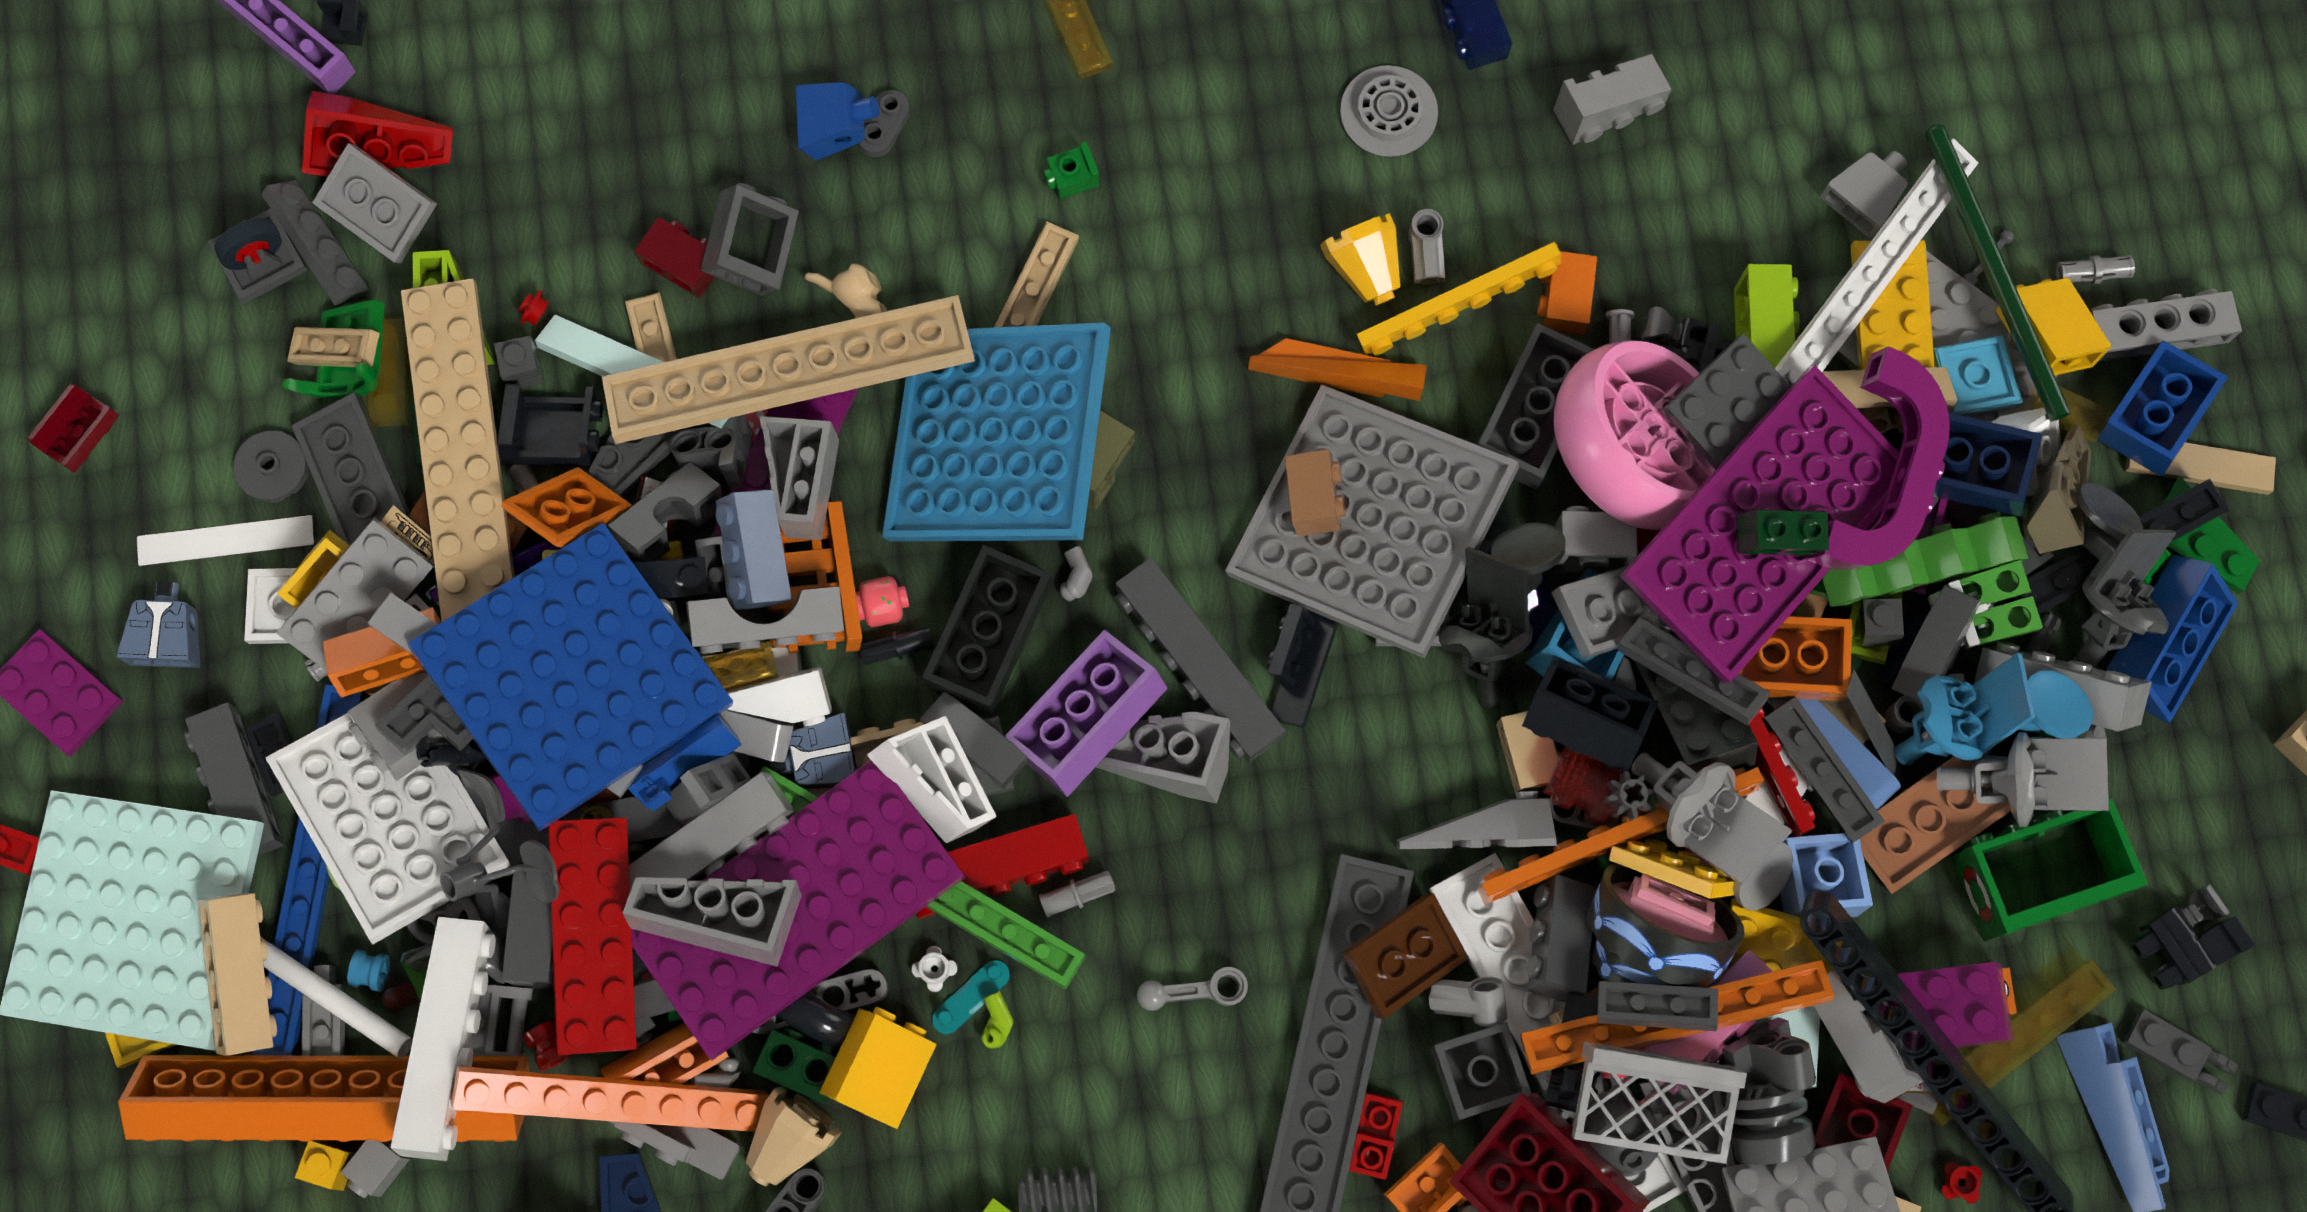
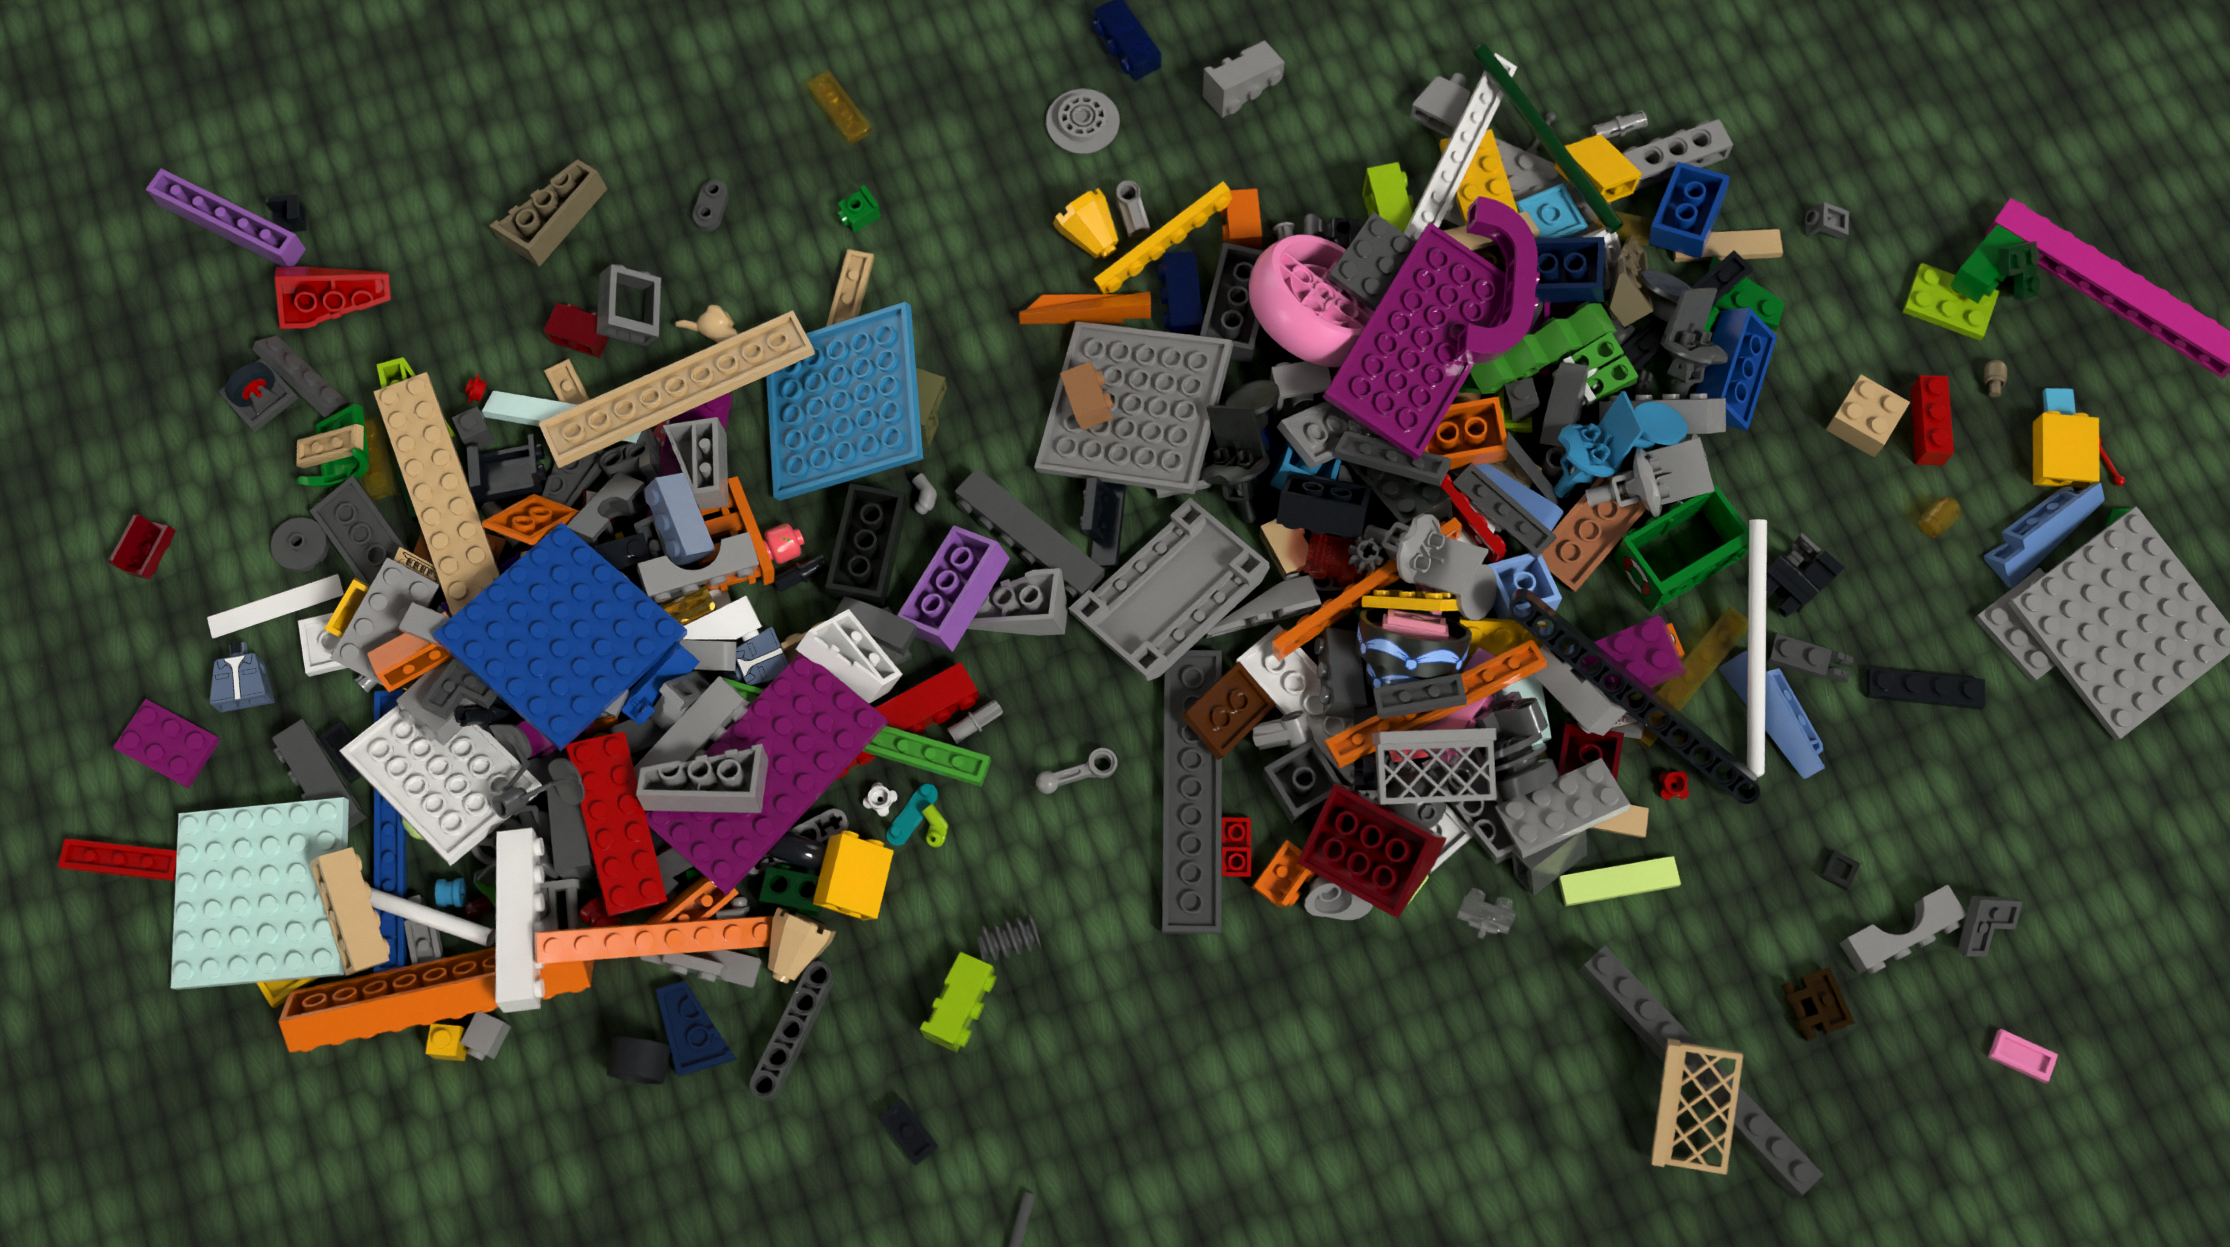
camera: 10 degrees left, 5 degrees down
light grey plate [312,143,437,263] -> none
blue torso [796,82,880,160] -> none
dark green brick [1737,510,1829,556] -> none
none -> dark tan wedge [489,159,607,267]
none -> light grey slope [1069,498,1270,681]
none -> clear blue brick [1158,251,1203,336]
none -> white piece [1747,519,1767,777]

